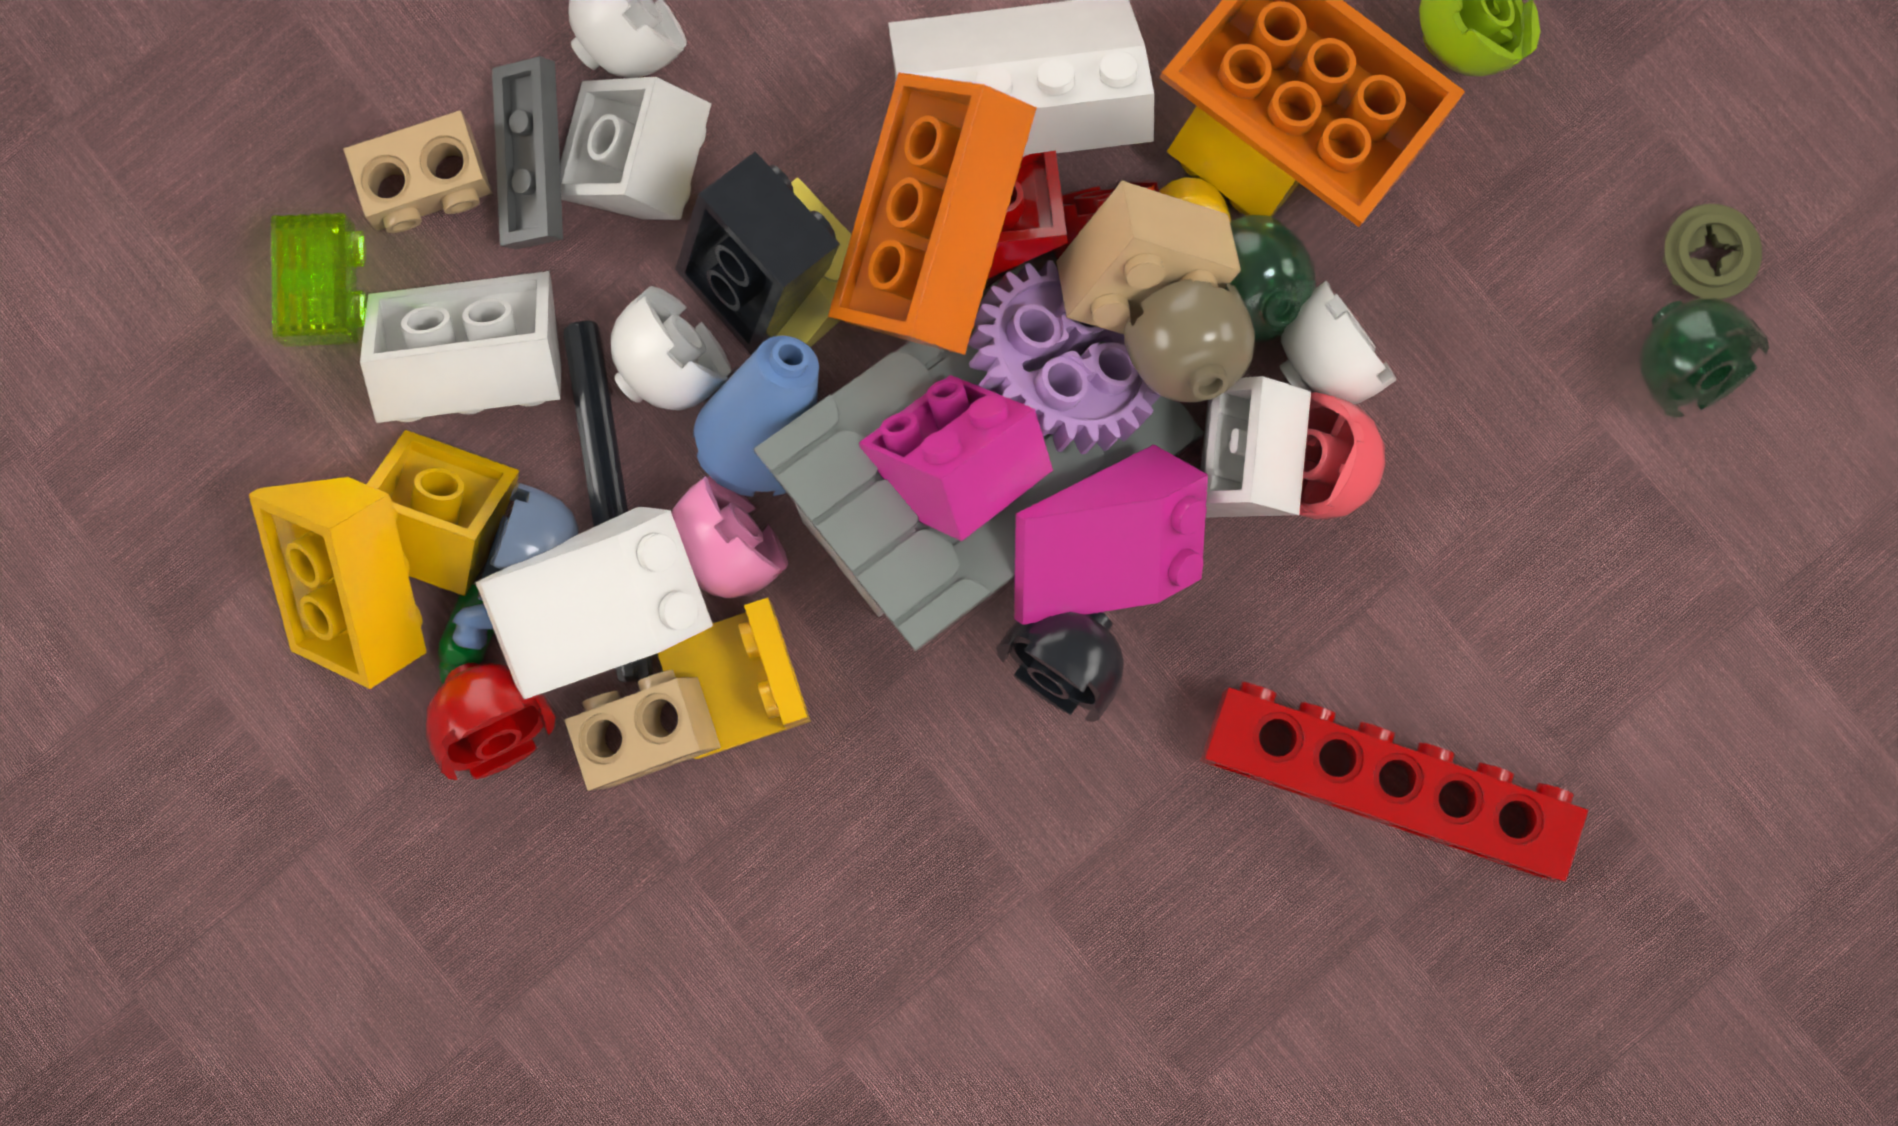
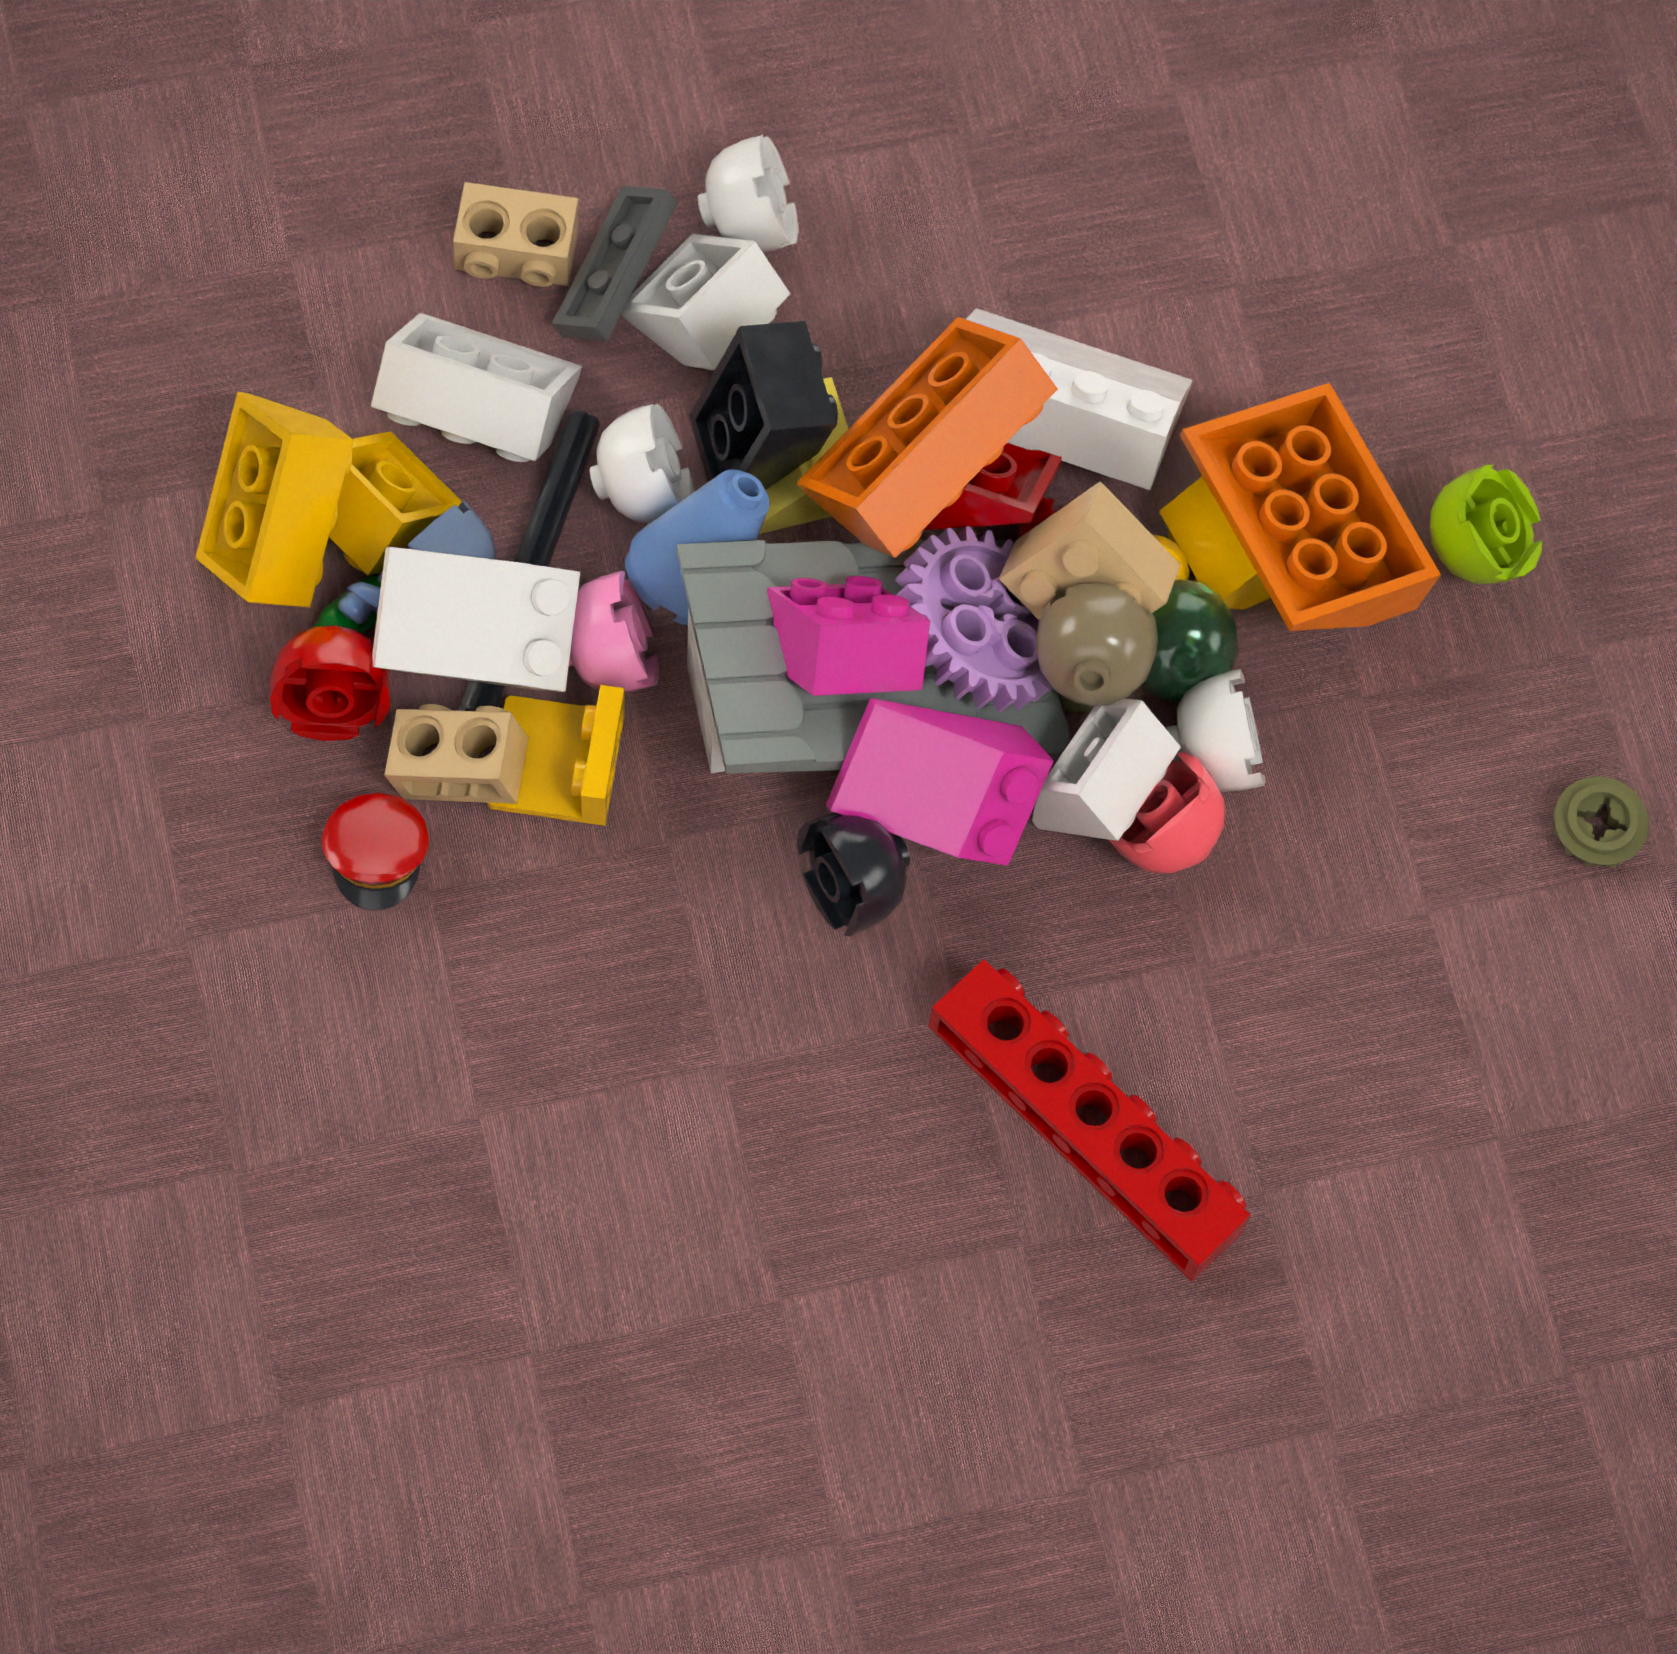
camera: 20 degrees right, 15 degrees down
clear neon green brick [271,212,367,347] -> none
clear green cylinder [1639,298,1770,418] -> none
none -> piece [321,793,429,911]

